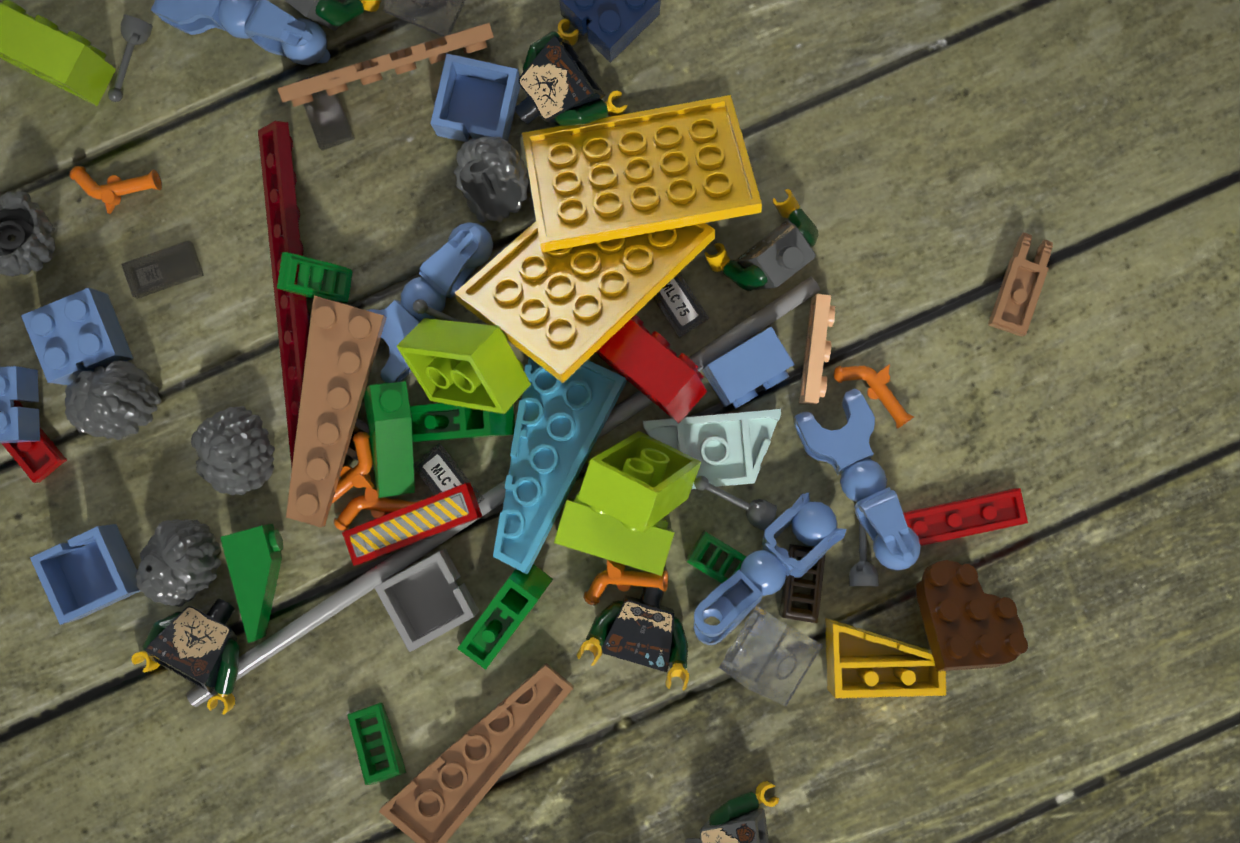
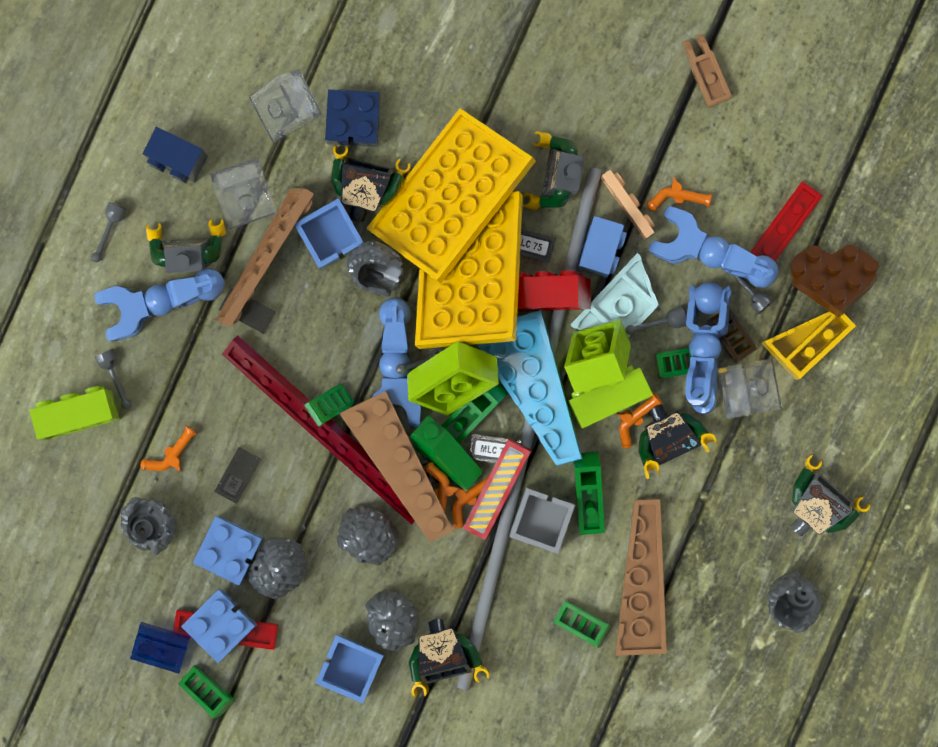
camera: 40 degrees left, 0 degrees up
green slope [220,524,283,643] -> none

